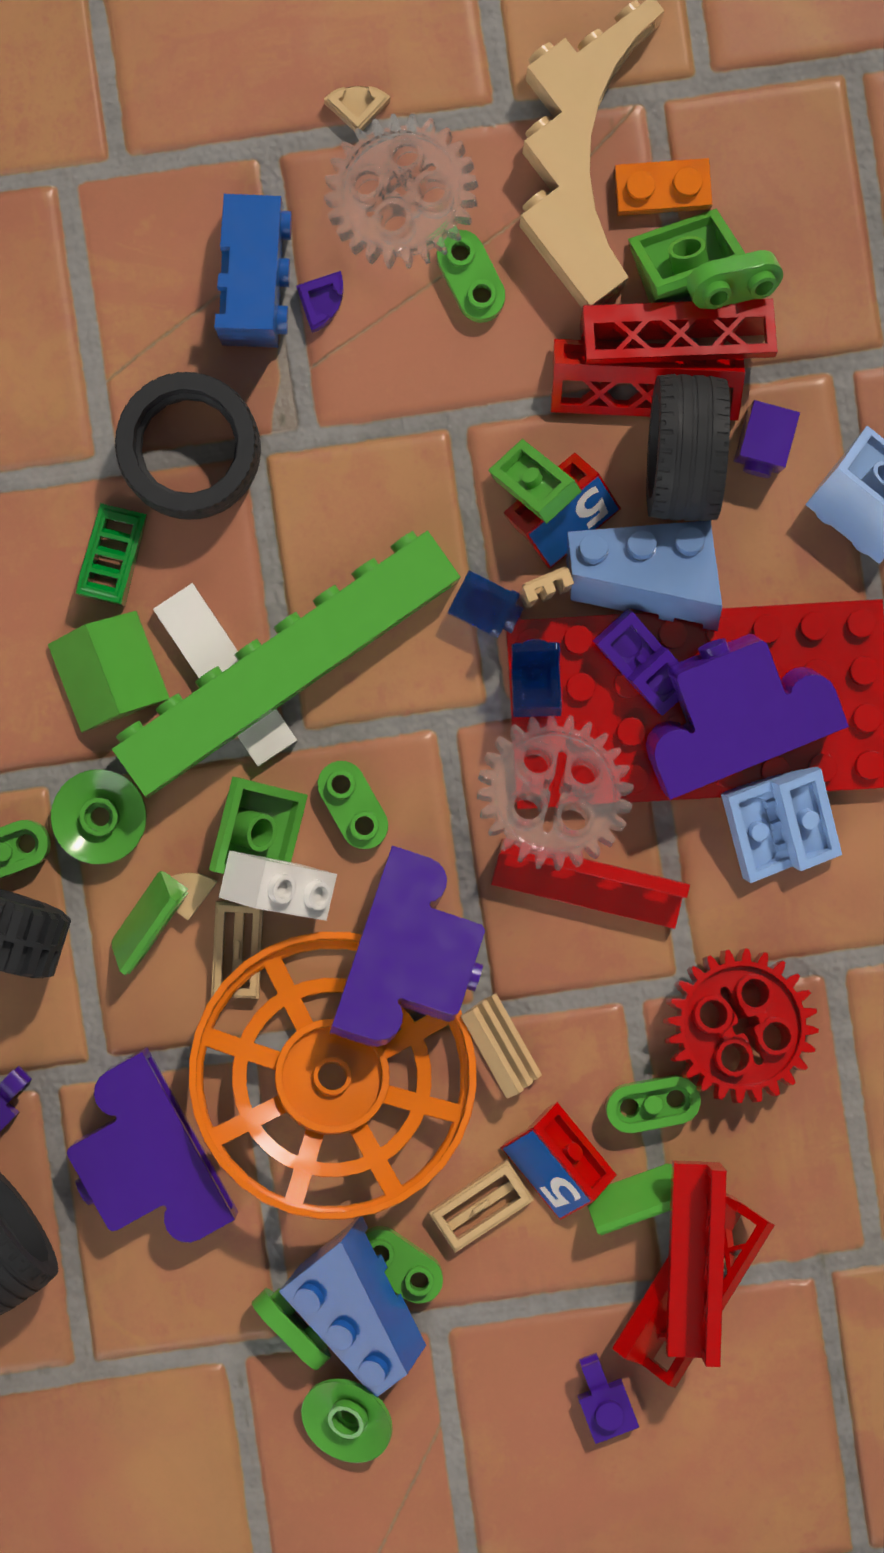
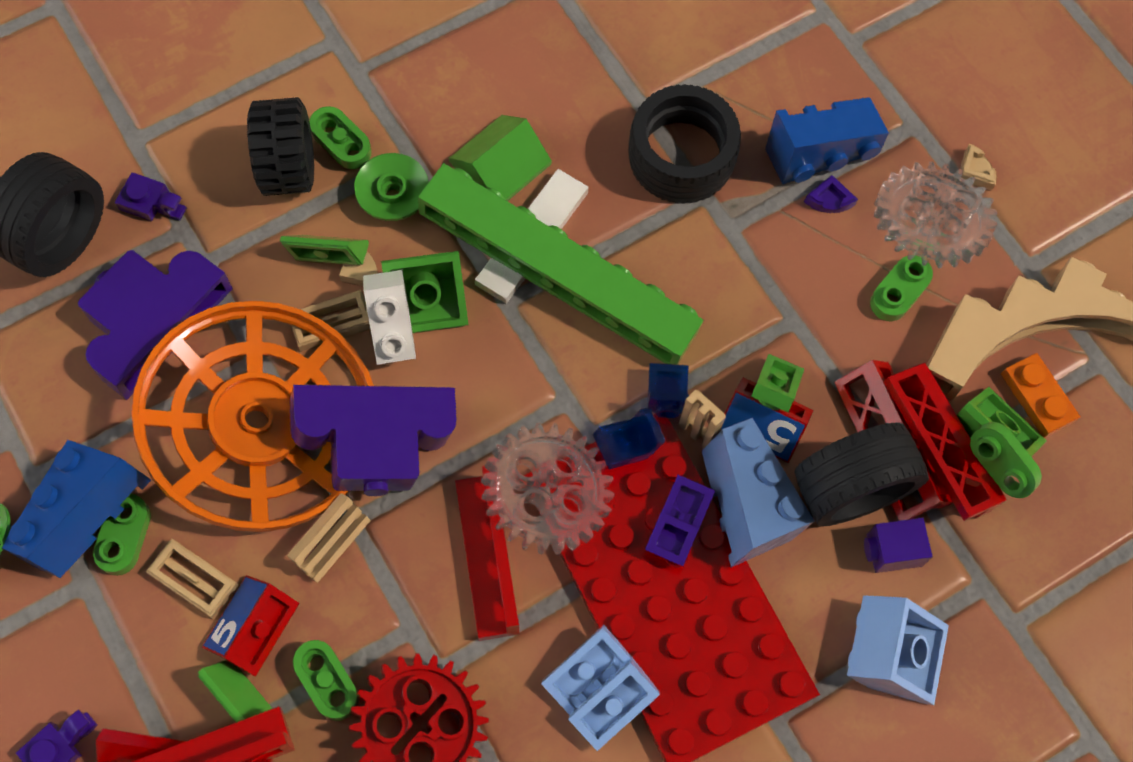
camera: 65 degrees right, 20 degrees down
green slope [75,503,147,607] -> none
bright green plate [251,1288,332,1370] -> none
bright green plate [318,761,388,849] -> none
dark purple brick [646,634,849,800] -> none

